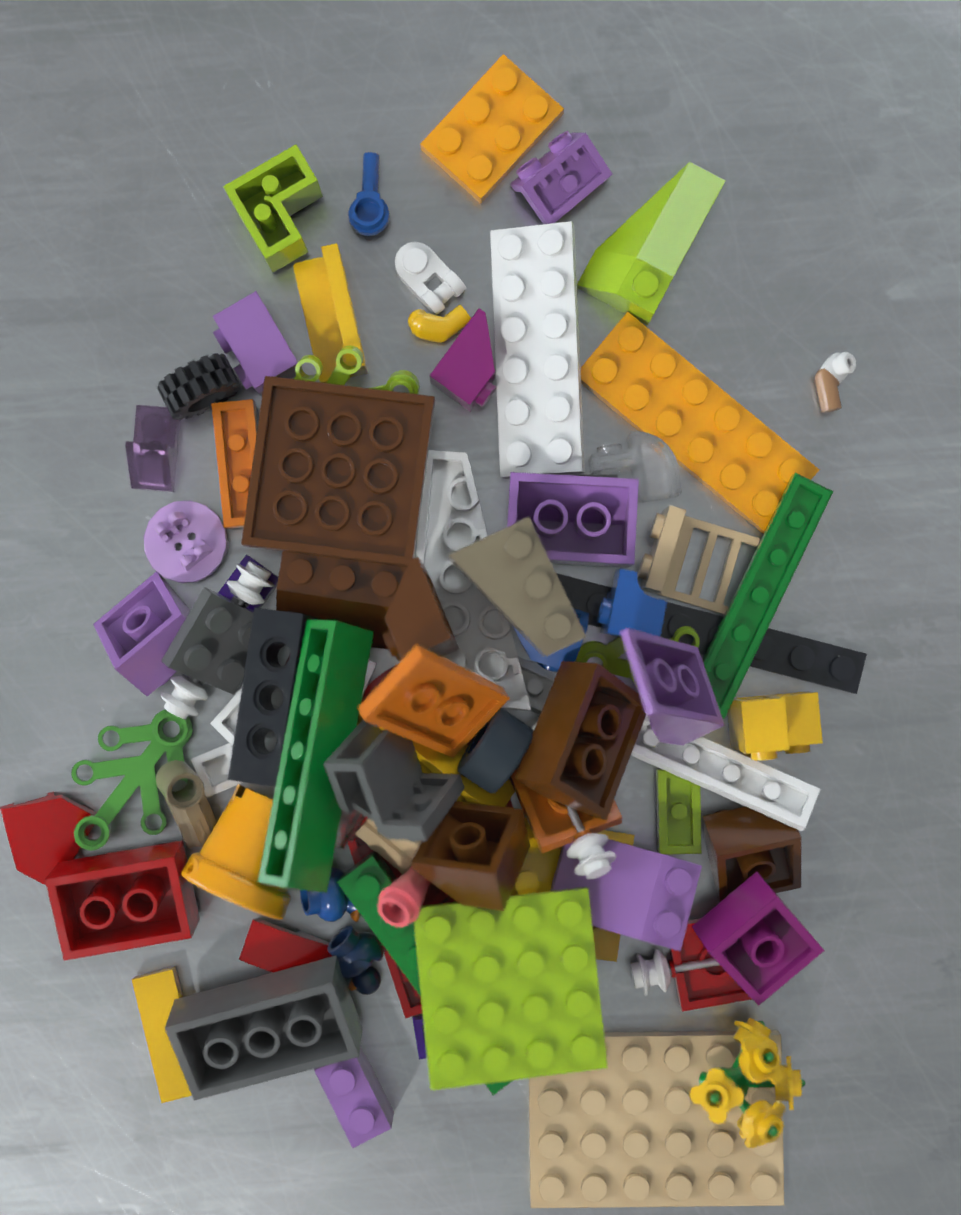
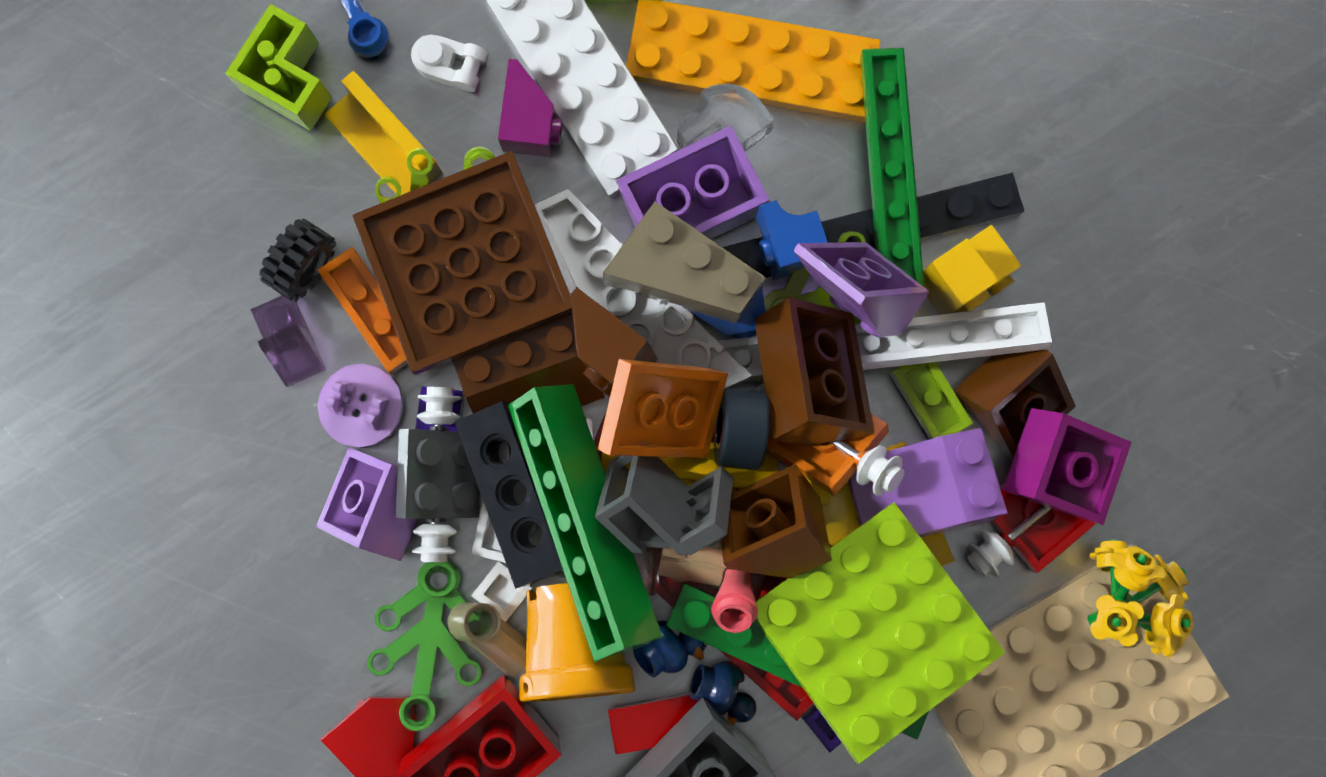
camera: 30 degrees left, 5 degrees down
medium lavender brick [213,291,298,396] -> none
yellow arm [408,304,471,343] -> none
tan plate [637,505,760,615] -> none

